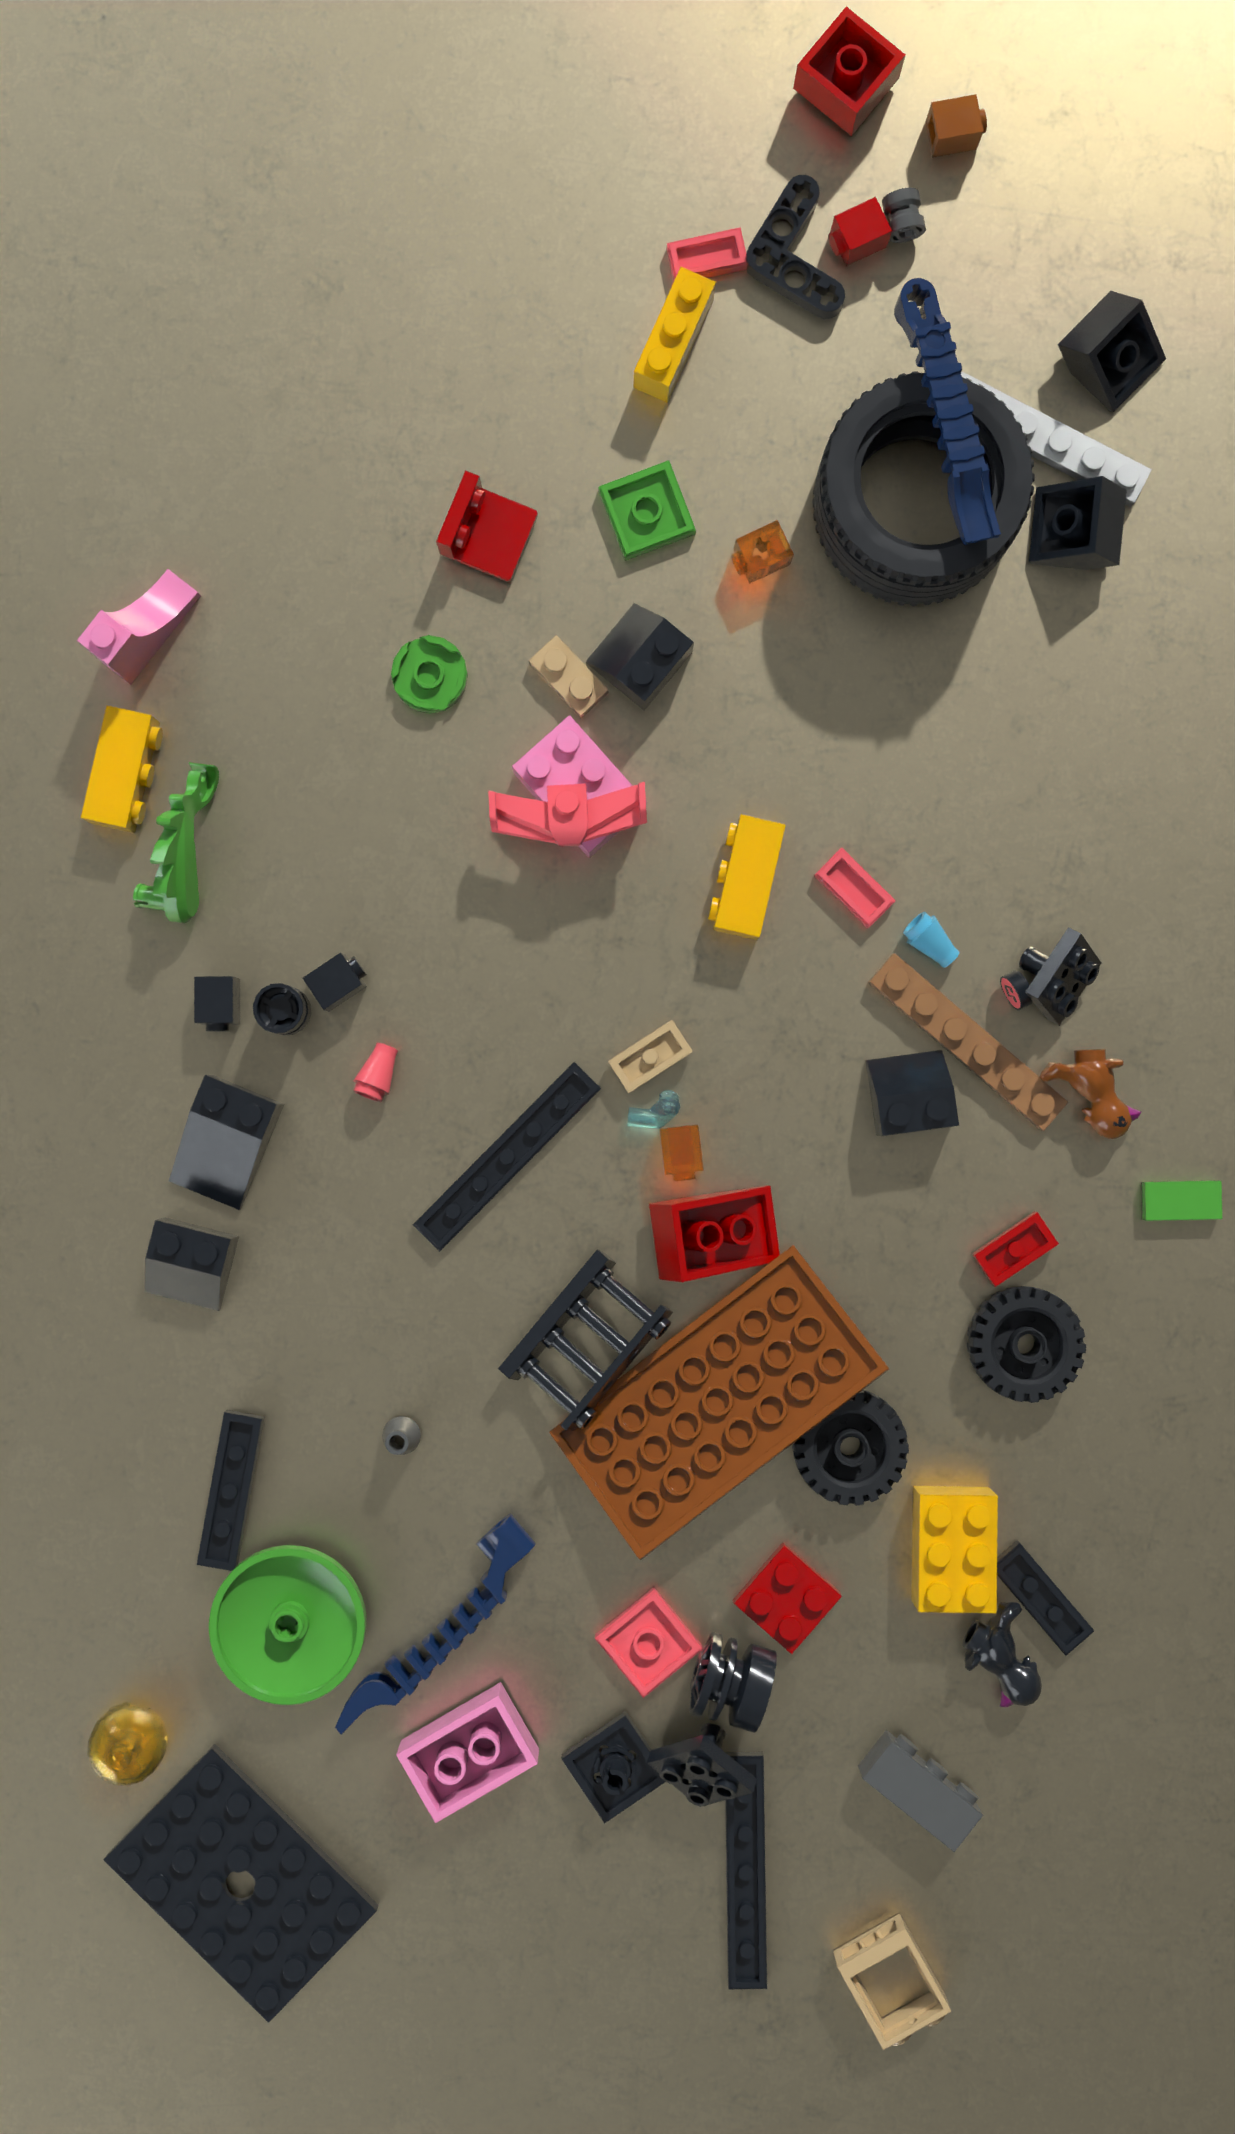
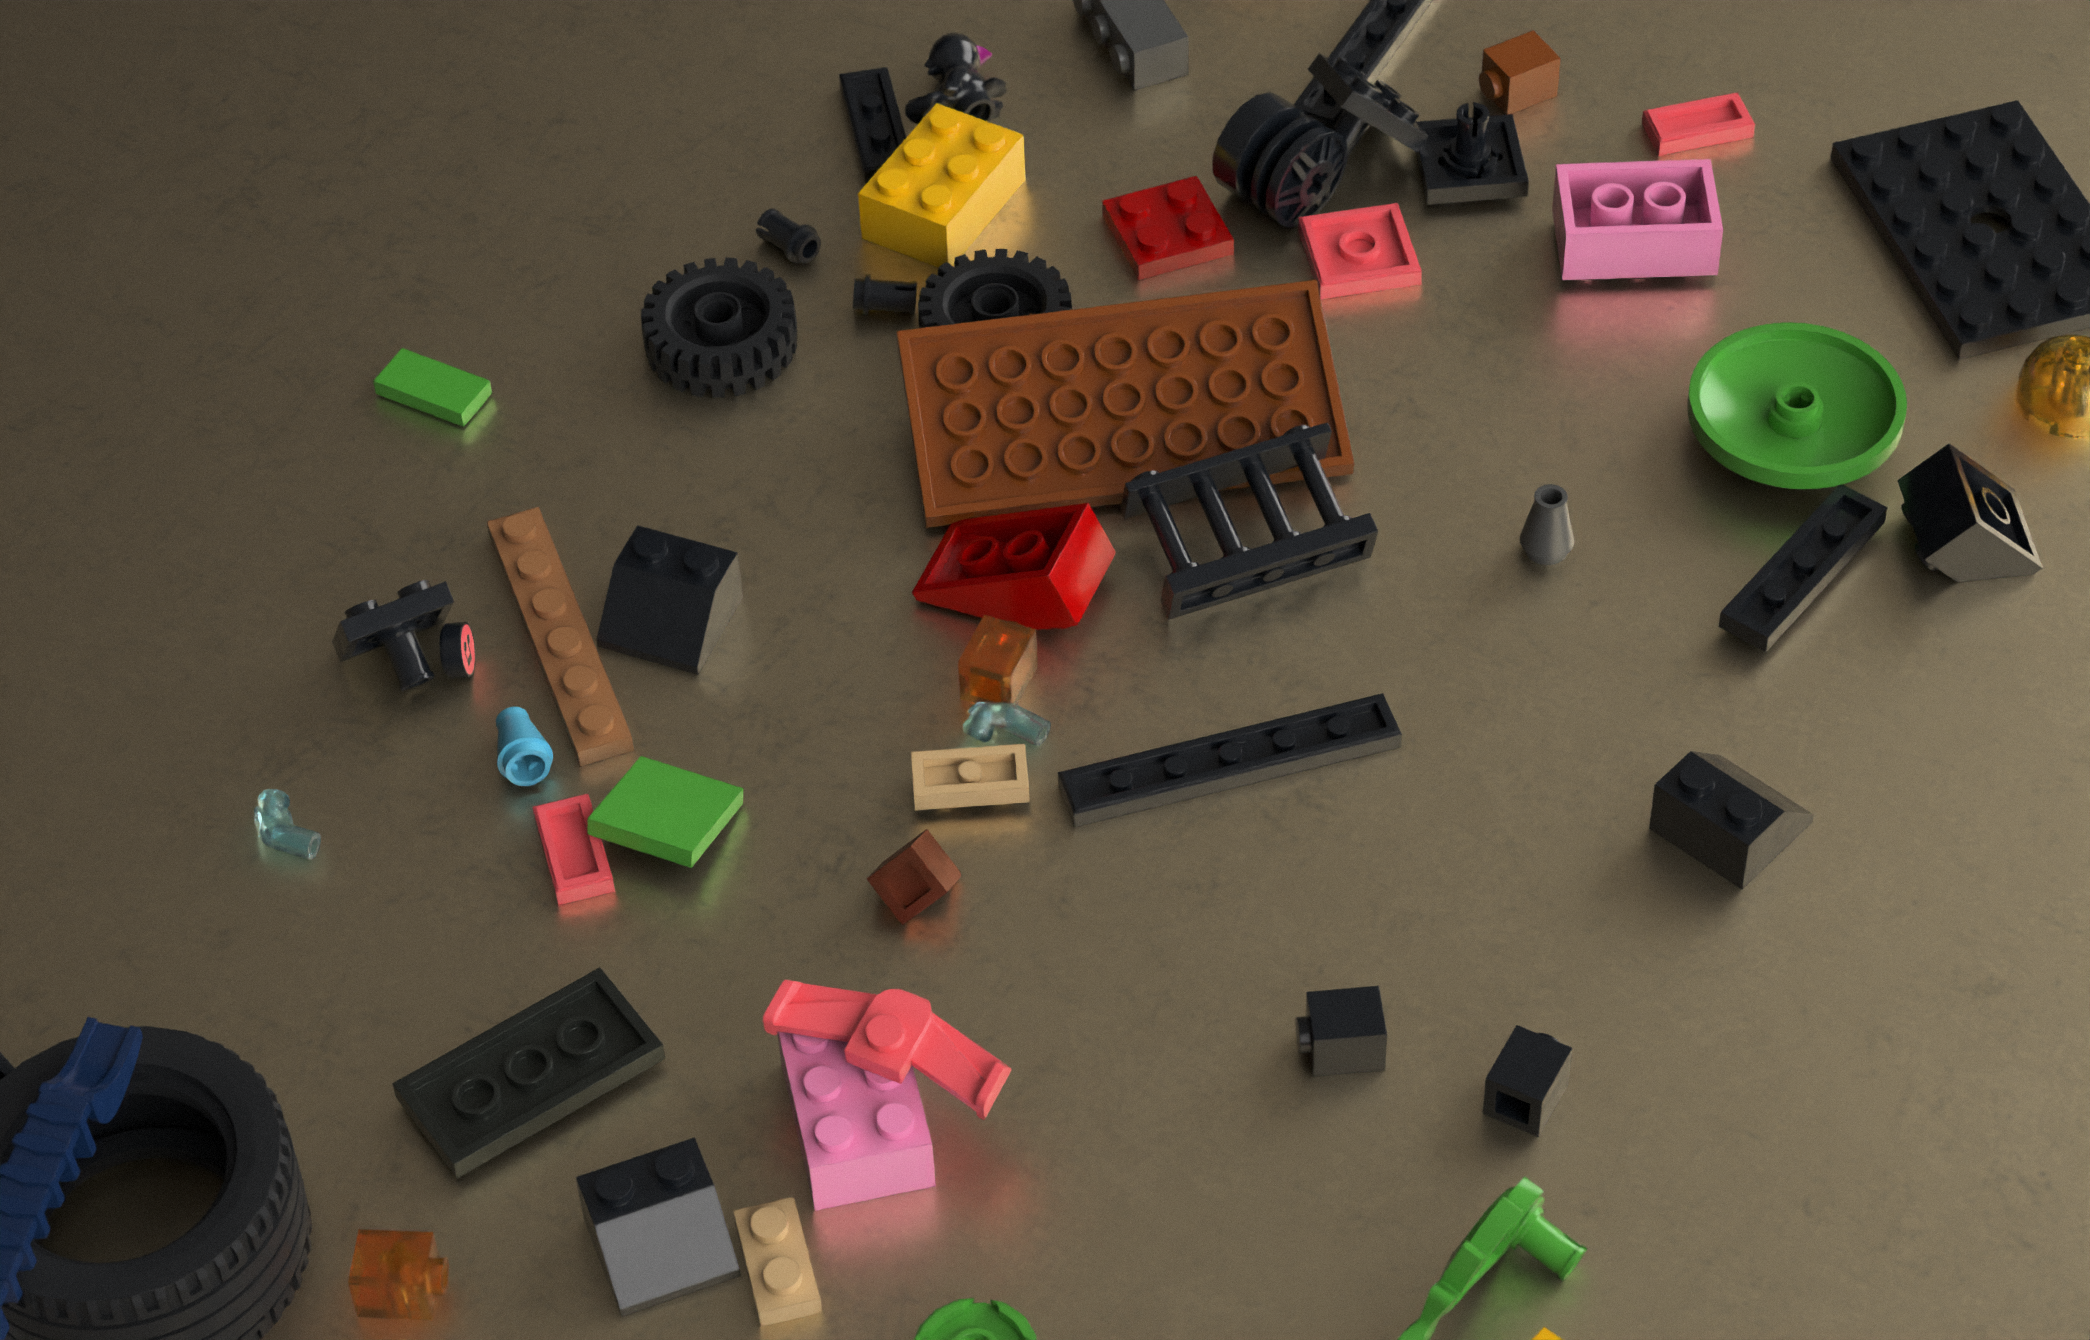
camera: 140 degrees left, 40 degrees down
black slope [169,1075,284,1210] -> none
black wheel [253,983,311,1035] -> none
dark blue piece [335,1514,536,1735] -> none
coral cone [353,1043,398,1102] -> none
yellow brick [708,814,786,940] -> none
red plate [972,1211,1059,1287] -> none
dark orange animal [1040,1049,1142,1139] -> none
none -> clear light blue arm [254,789,321,860]
none -> pearl dark grey plate [392,967,666,1178]
none -> bright green tile [587,756,743,868]
none -> black pin [756,209,821,263]
none -> black pin [853,274,917,315]
none -> copper panel [867,829,962,925]
none -> dark orange brick [1479,30,1561,115]
none -> coral tile [1642,92,1755,156]
none -> black slope [1897,443,2043,582]

